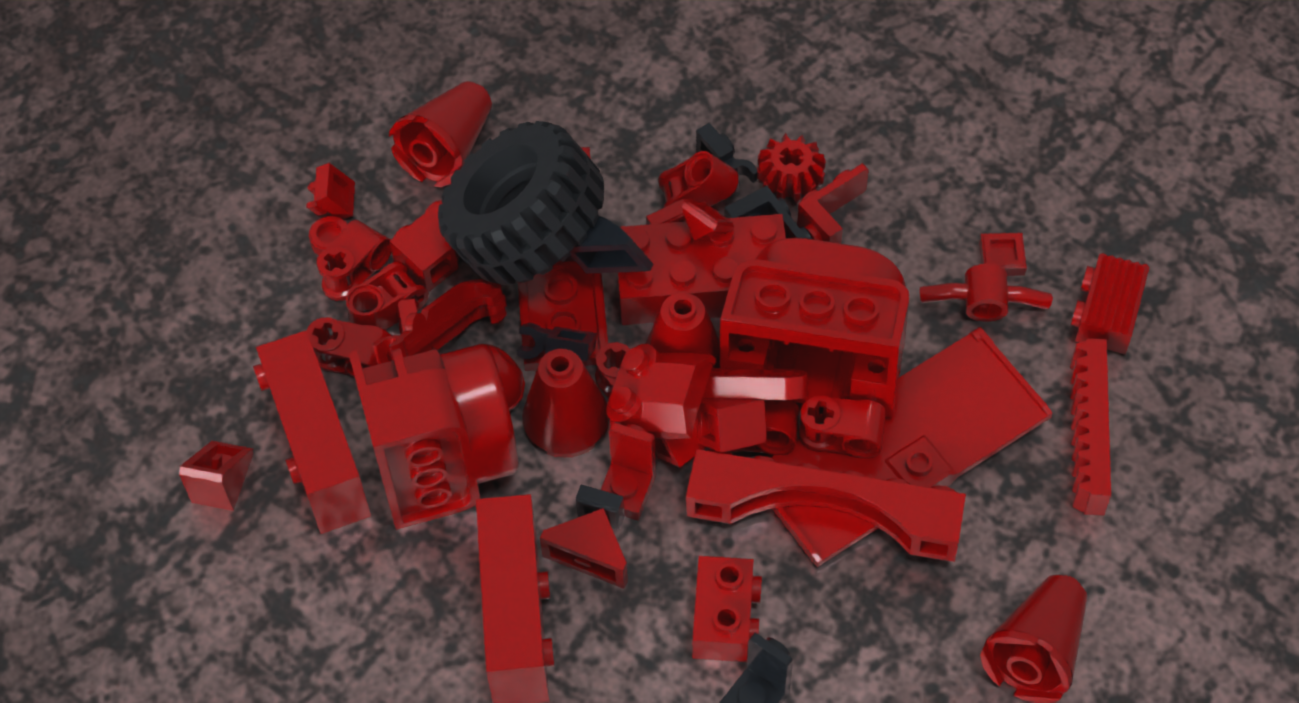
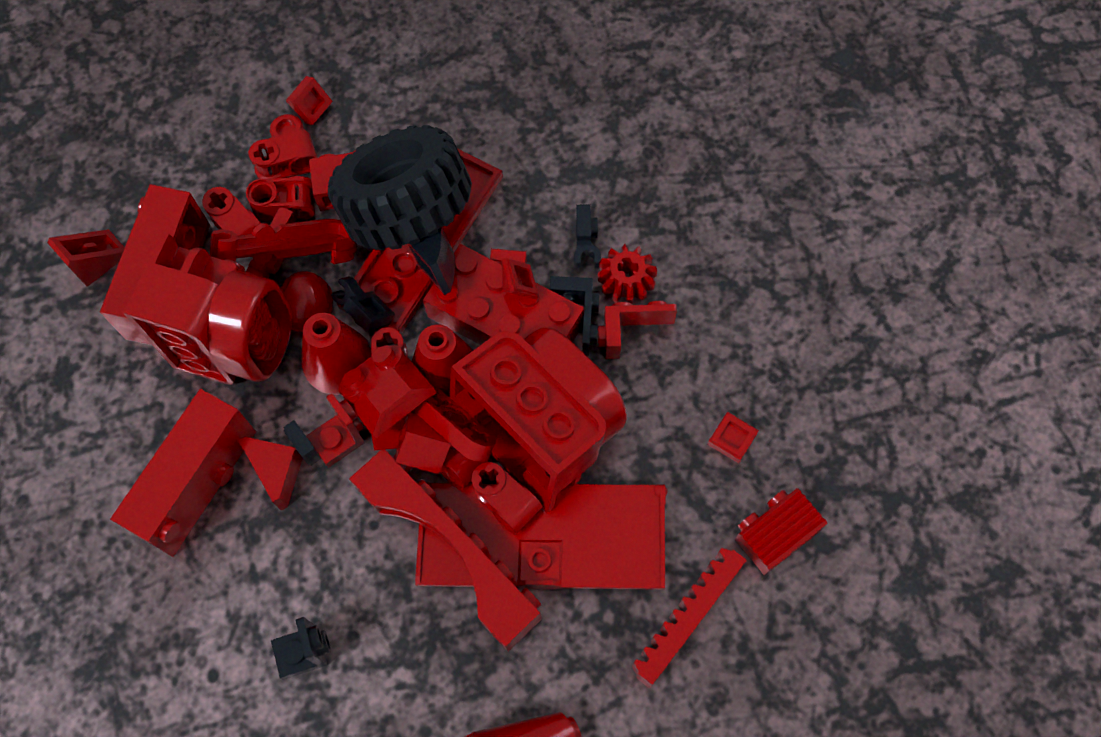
camera: 35 degrees right, 10 degrees up
red cone [389,81,492,187] -> none
red piece [658,151,738,208] -> none
red brick [692,556,762,662] -> none
red piece [919,264,1053,322] -> none

